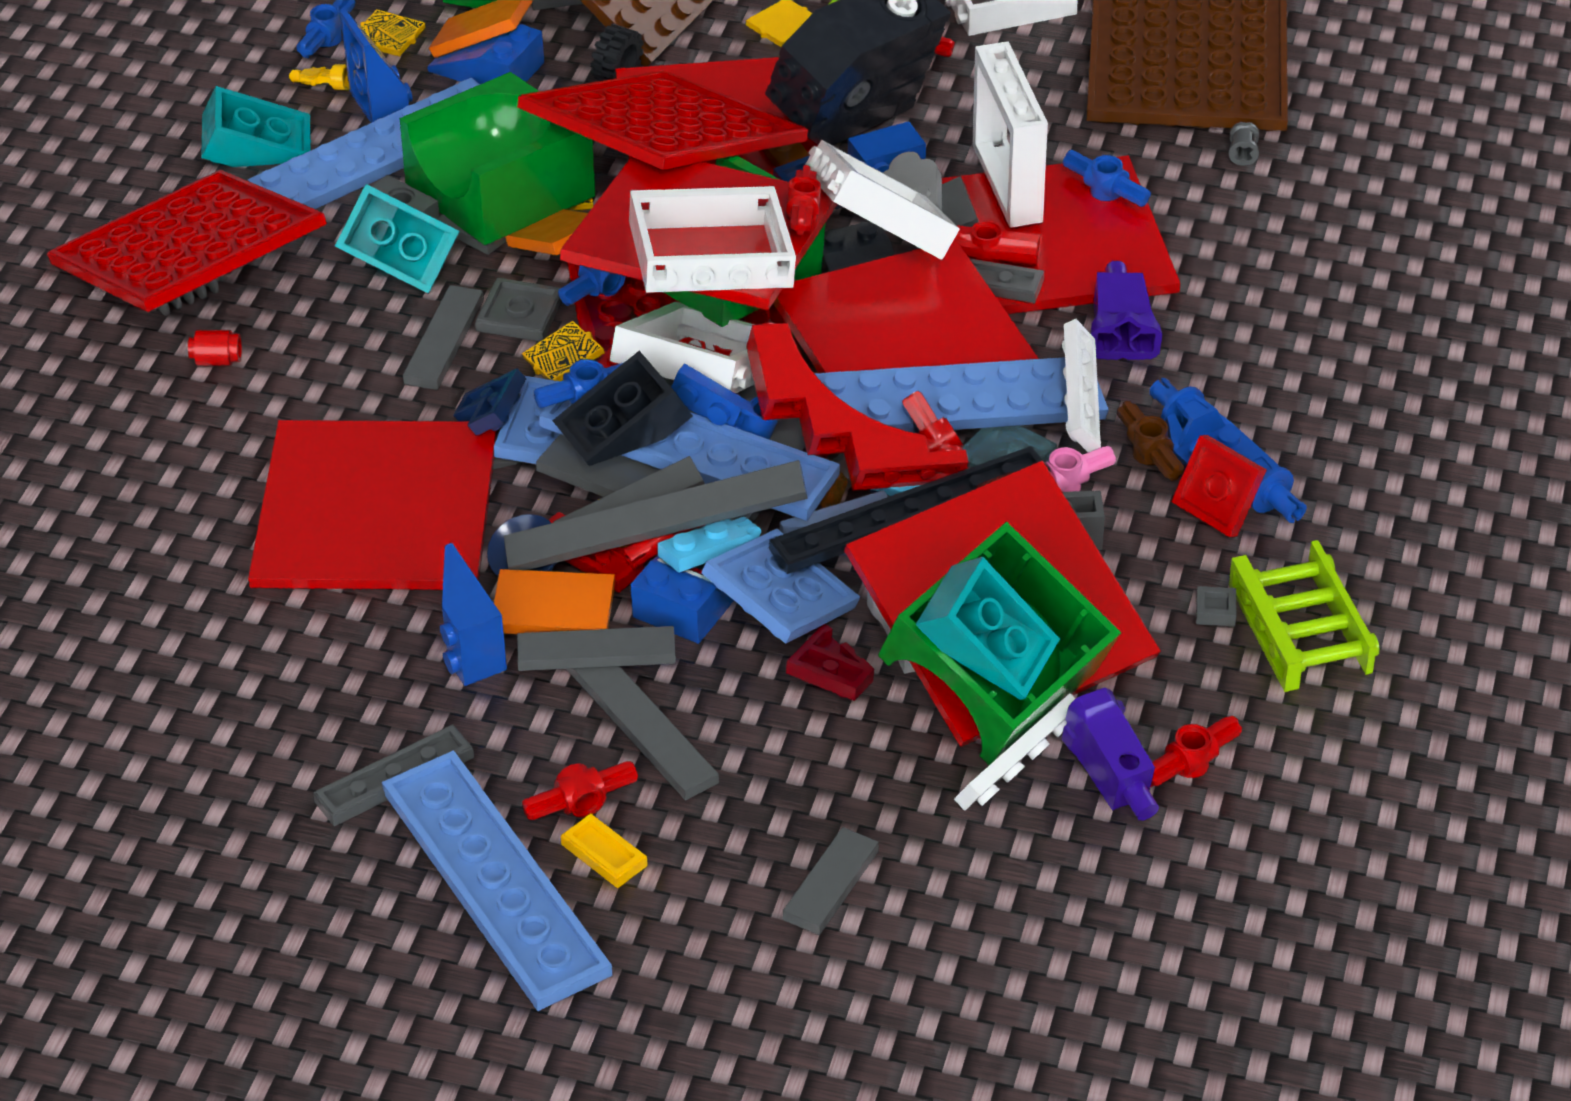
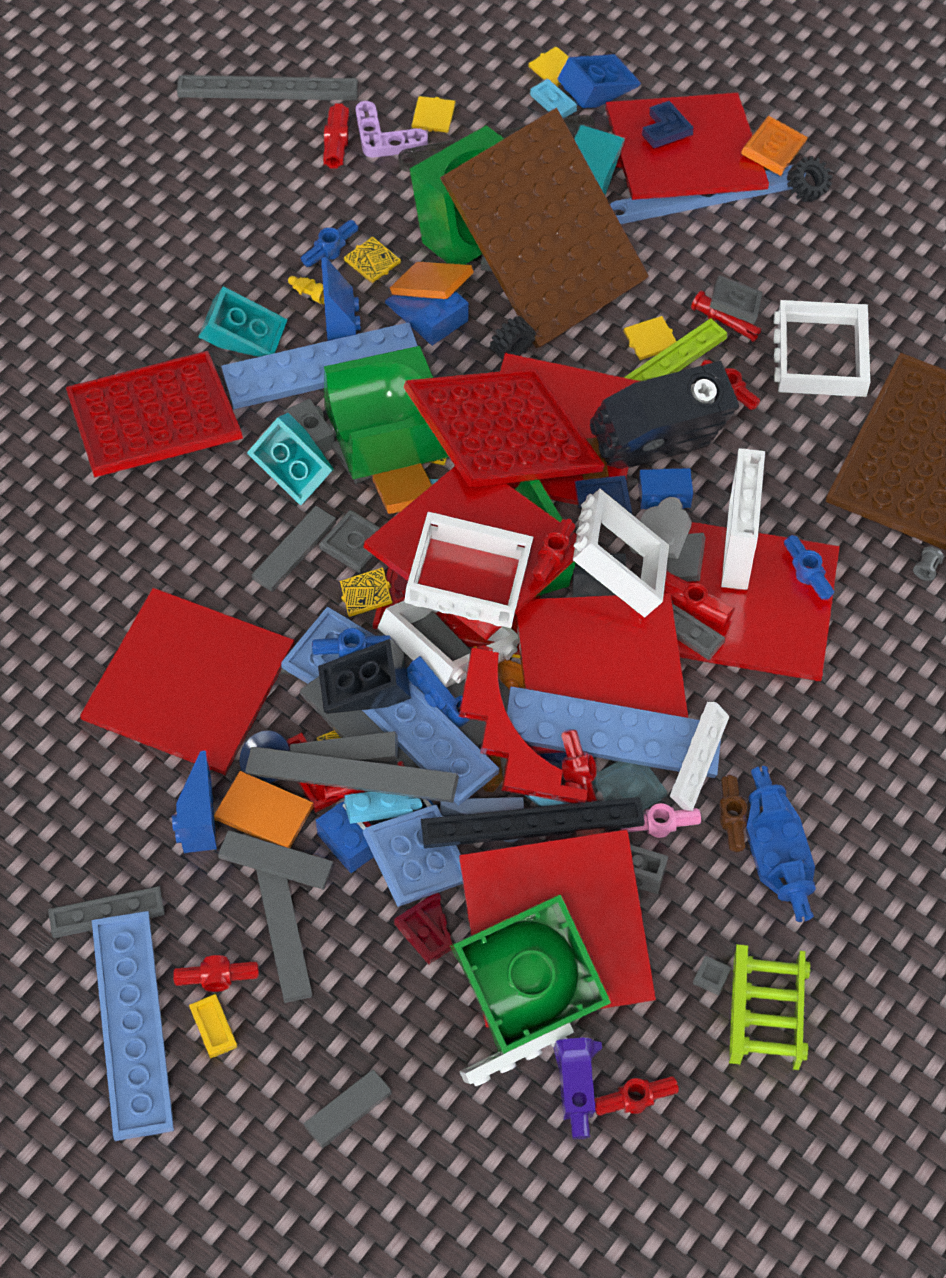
camera: 20 degrees right, 15 degrees up
red brick [188,330,242,366] -> none
dark blue plate [453,368,526,436] -> none
teal slope [916,557,1060,700] -> none
dark purple piece [1090,261,1163,360] -> none
red plate [1171,435,1267,537] -> none

